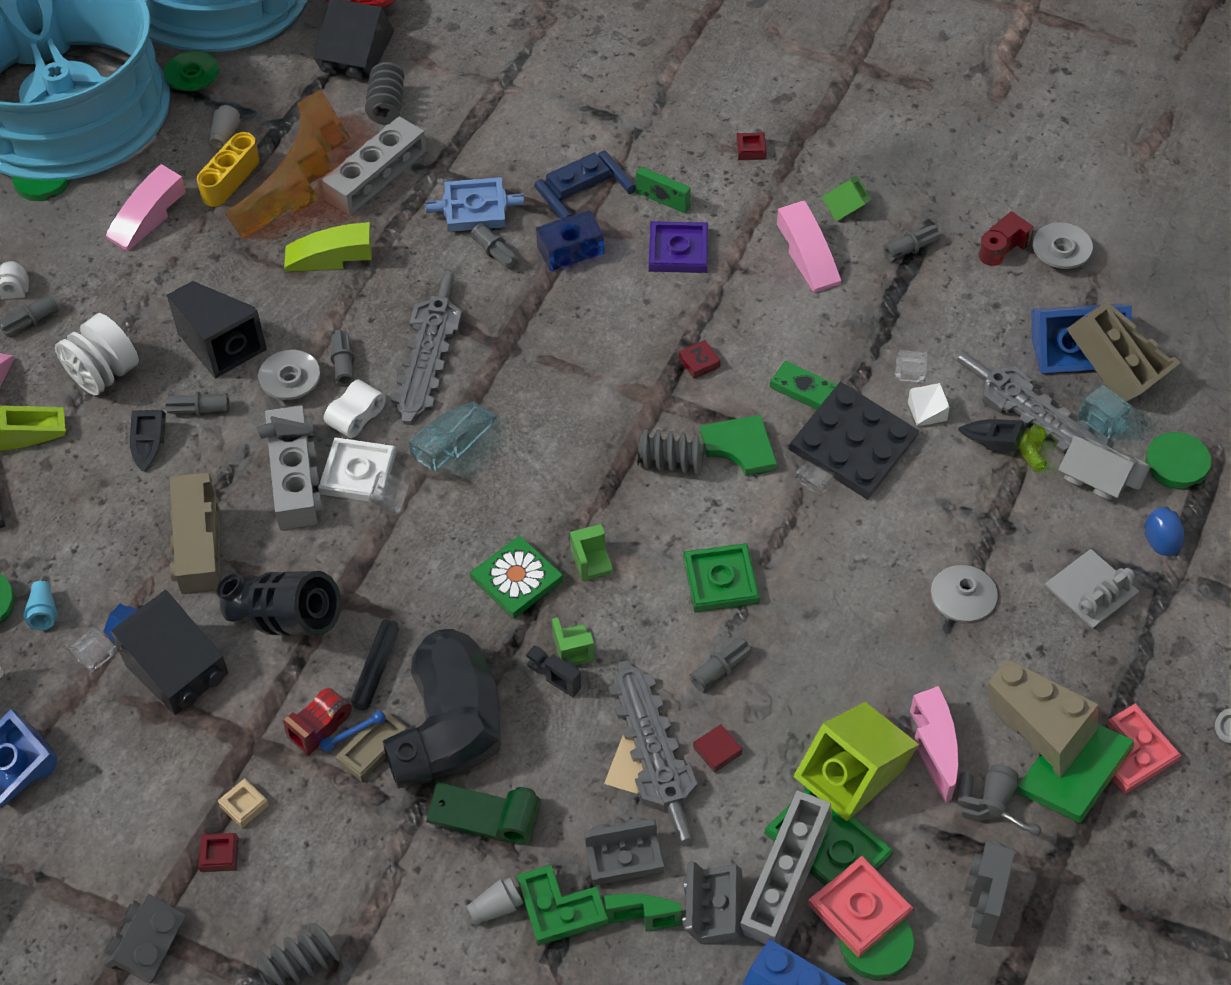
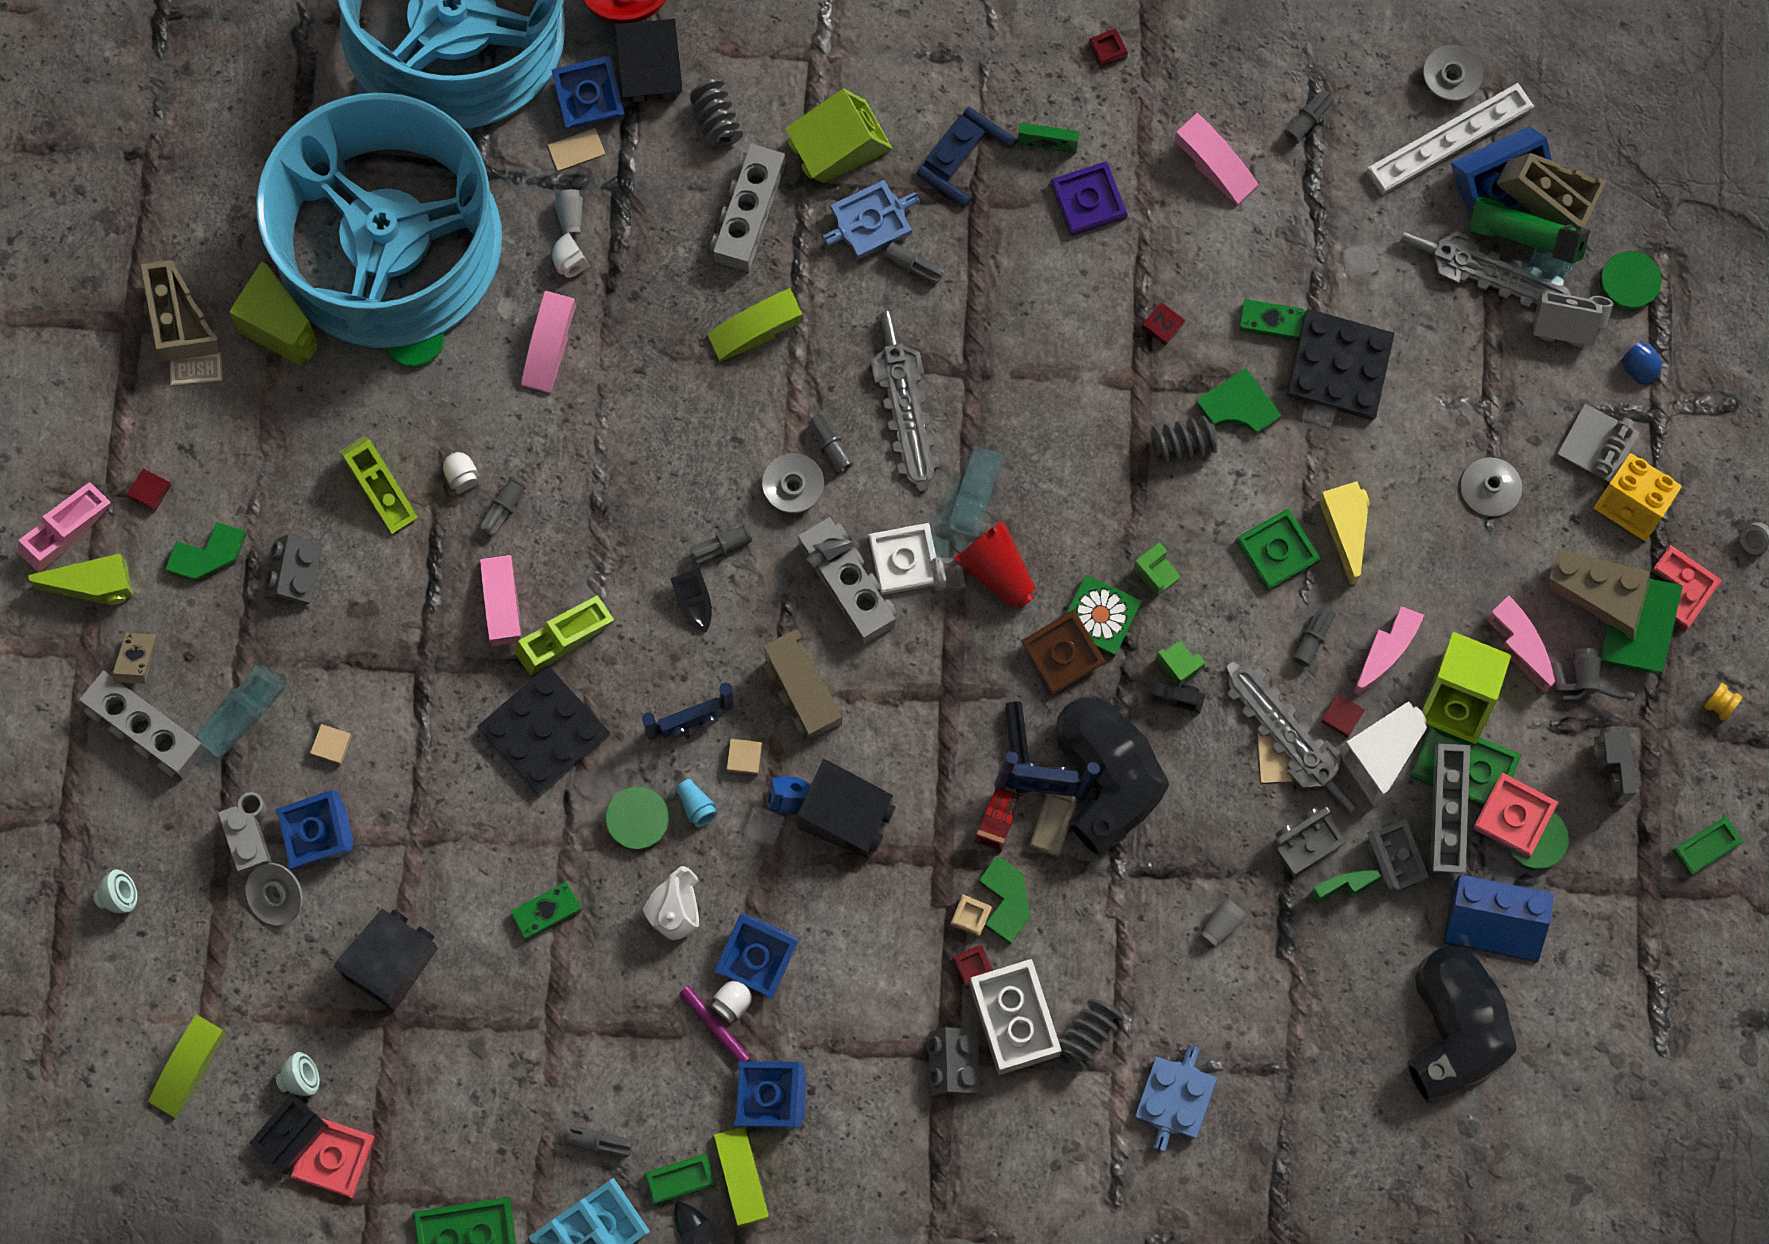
camera: 25 degrees left, 20 degrees up
white wheel [55,313,139,396] -> none
green dish [164,51,219,91] -> none
black slope [167,281,267,379] -> none
yellow beam [197,132,259,207] -> none
black cylinder [216,571,341,636] -> none
clear orange arch [225,89,351,239] -> none
blue hinge [319,711,386,752] -> none
white axle [324,379,386,438] -> none
dark green door [426,782,541,845] -> none
green plate [517,865,608,946] -> none
clear blue brick [536,210,604,271] -> none
bright green panel [821,175,871,221] -> none
white slope [908,383,949,427] -> none
black plate [958,419,1025,451] -> none
dark red leg [979,211,1034,266] -> none
clear neon green arm [1019,425,1047,472] -> none
none -> tan sticker [548,128,605,171]
none -> blue slope [551,56,624,129]
none -> white piece [552,232,591,278]
none -> dark blue plate [642,683,734,740]
none -> tan tile [727,739,762,775]
none -> lime slope [785,88,893,183]
none -> red cone [954,520,1036,609]
none -> white brick [969,959,1062,1075]
none -> green tile [979,855,1030,944]
none -> dark blue plate [994,752,1100,800]
none -> reddish brown plate [1021,609,1106,695]
none -> light yellow slope [1319,481,1370,585]
none -> white slope [1340,702,1427,807]
none -> bright pink slope [1353,606,1424,695]
none -> white tile [1366,83,1534,196]
none -> green piece [1468,197,1591,264]
none -> yellow bracket [1593,453,1682,542]
none -> yellow wheel [1704,683,1743,722]

